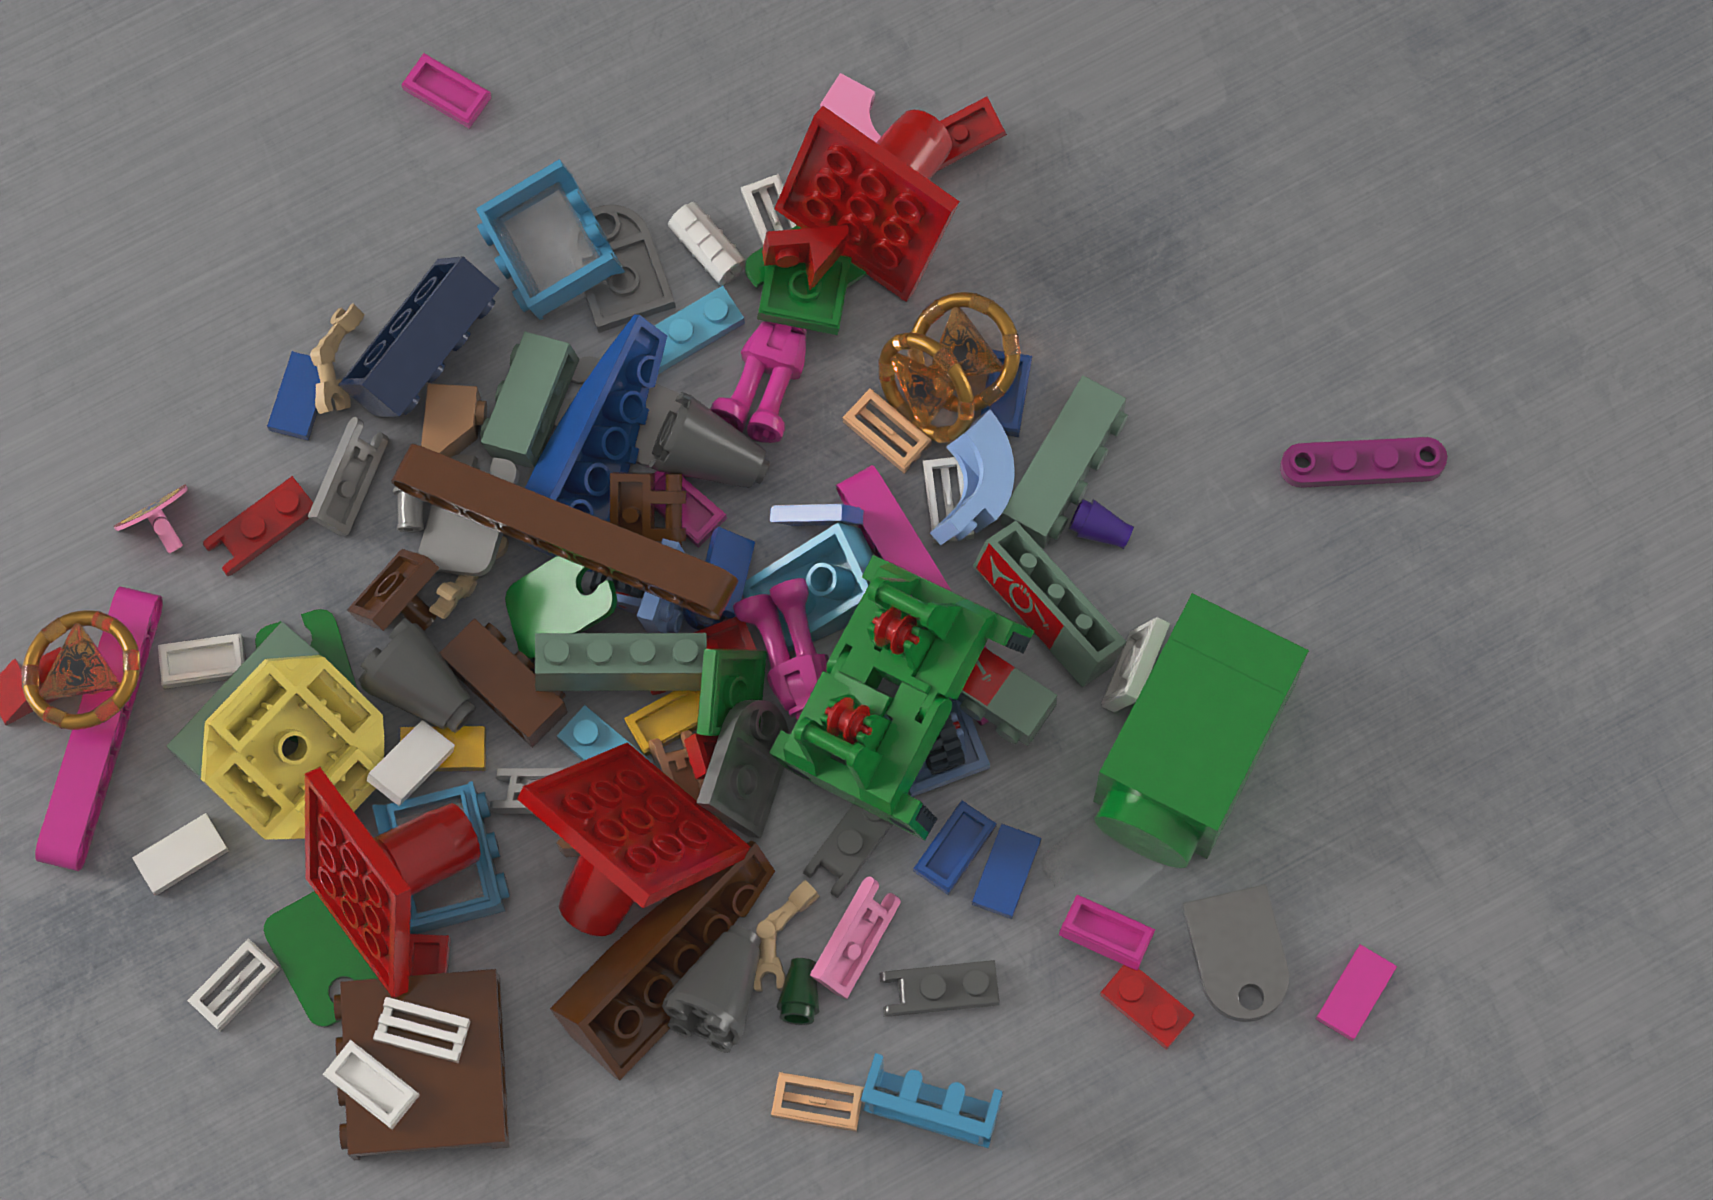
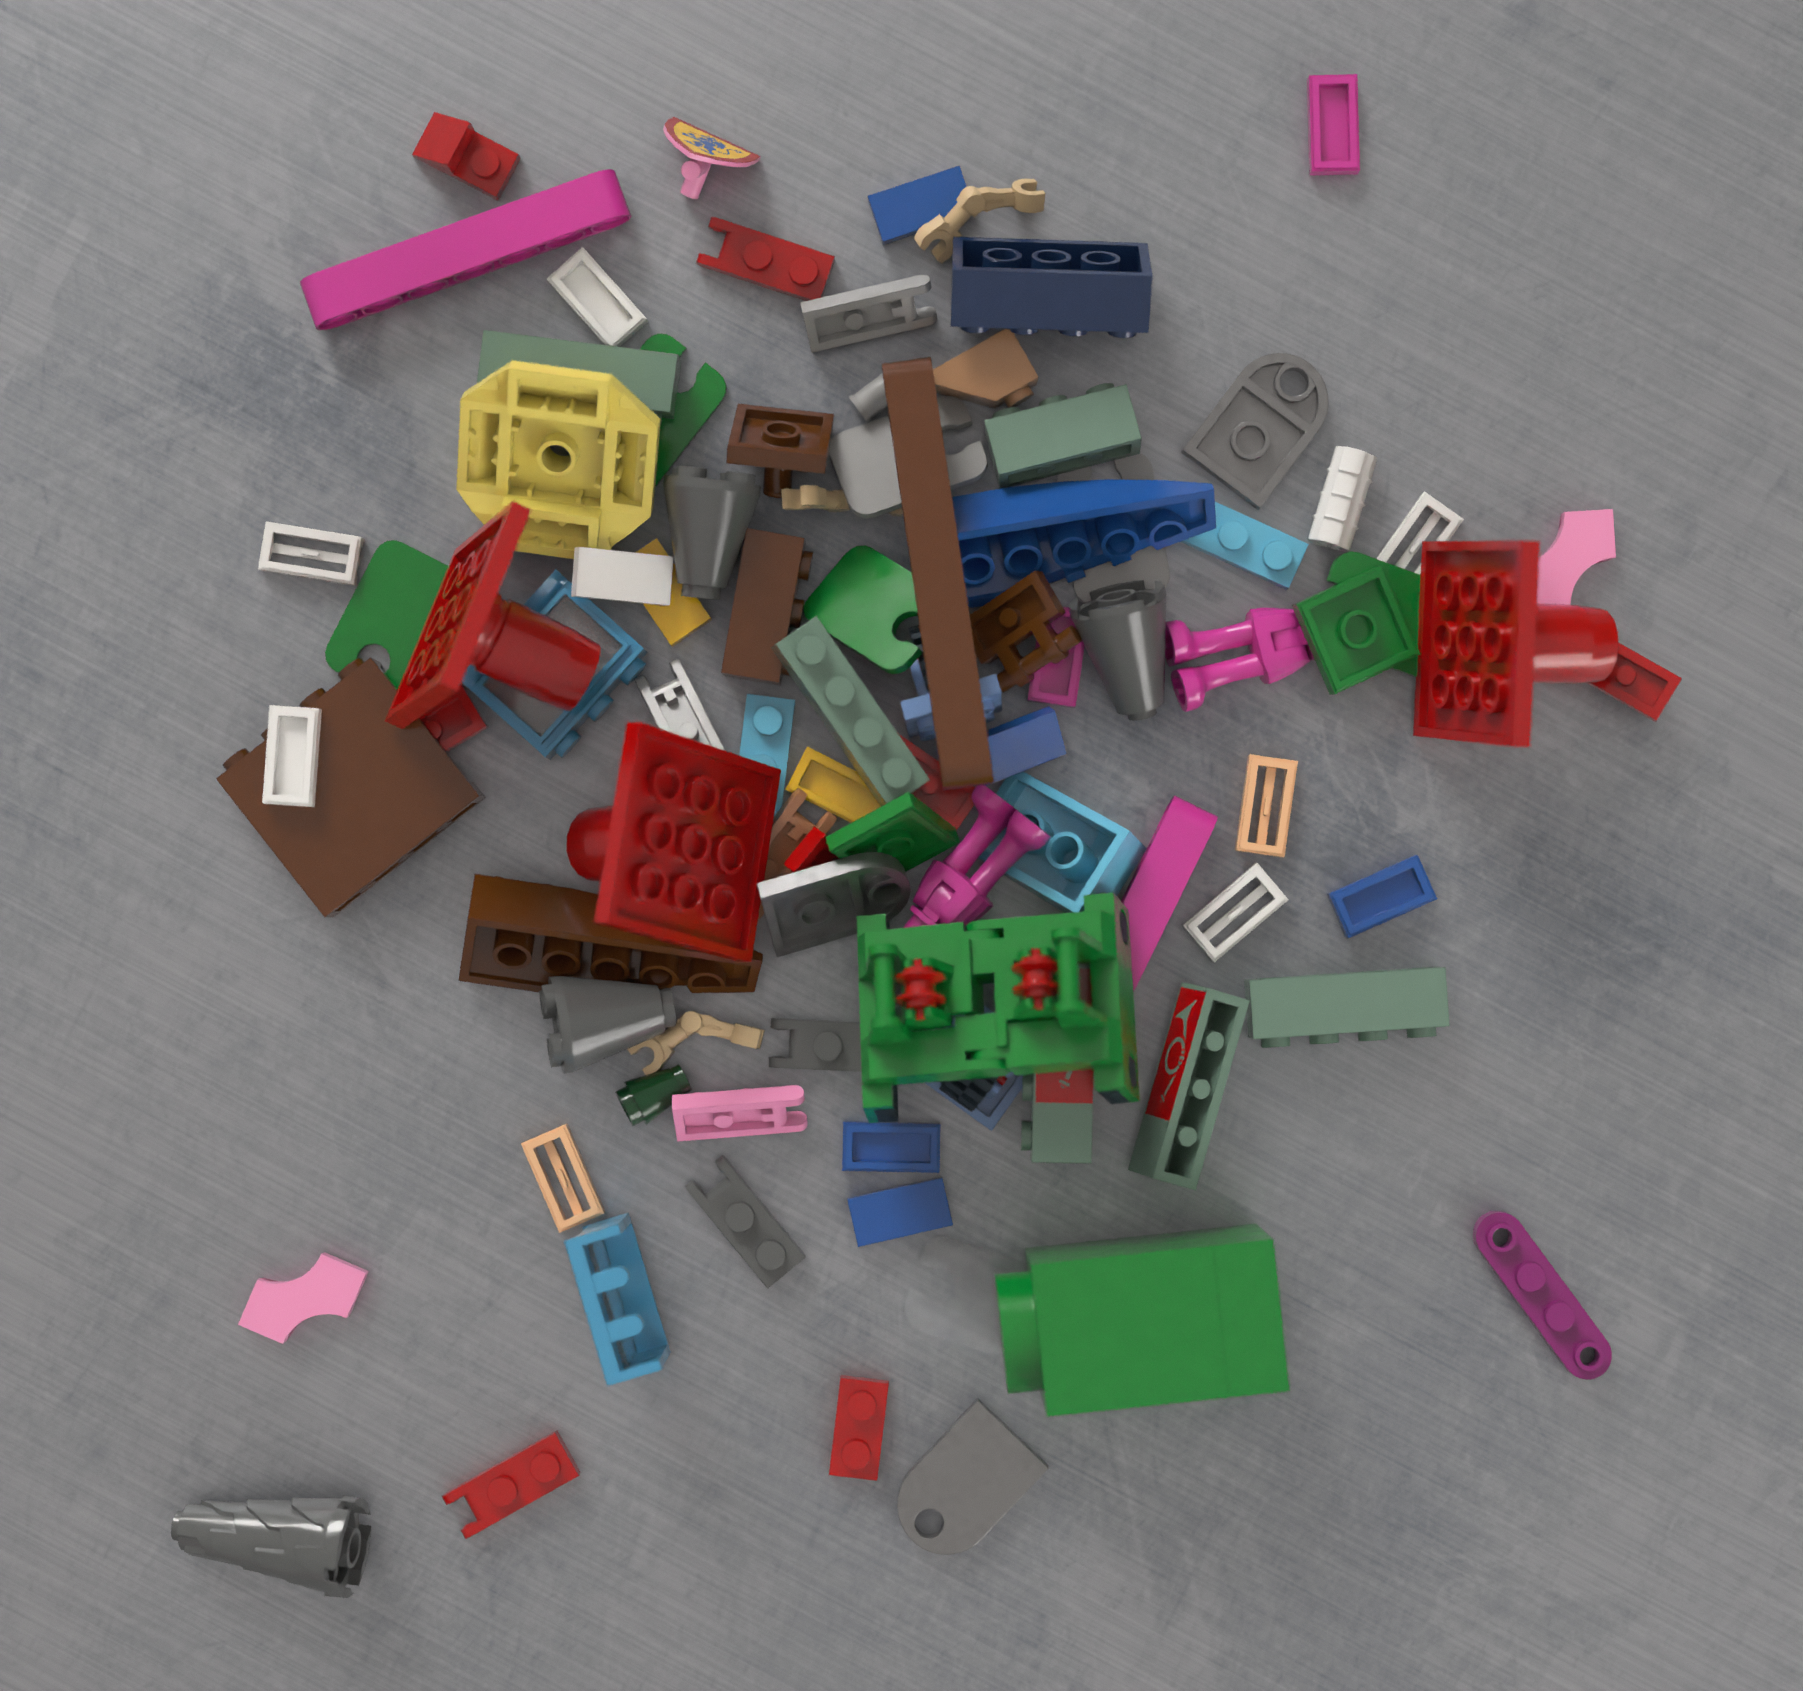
camera: 55 degrees right, 15 degrees up
piece [22,610,140,730] -> none
white tile [132,813,229,896] -> none
white tile [373,997,471,1063] -> none
window [476,159,626,320] -> none
red slope [762,225,849,290] -> none
tile [770,504,864,526] -> none
piece [878,332,975,443] -> none
piece [907,292,1021,413] -> none
light blue arch [930,410,1015,545] -> none
dark pink tile [1059,894,1155,970] -> none
dark purple cone [1069,499,1134,549] -> none
white tile [1101,617,1170,713] -> none
dark pink tile [1316,944,1397,1042] -> none

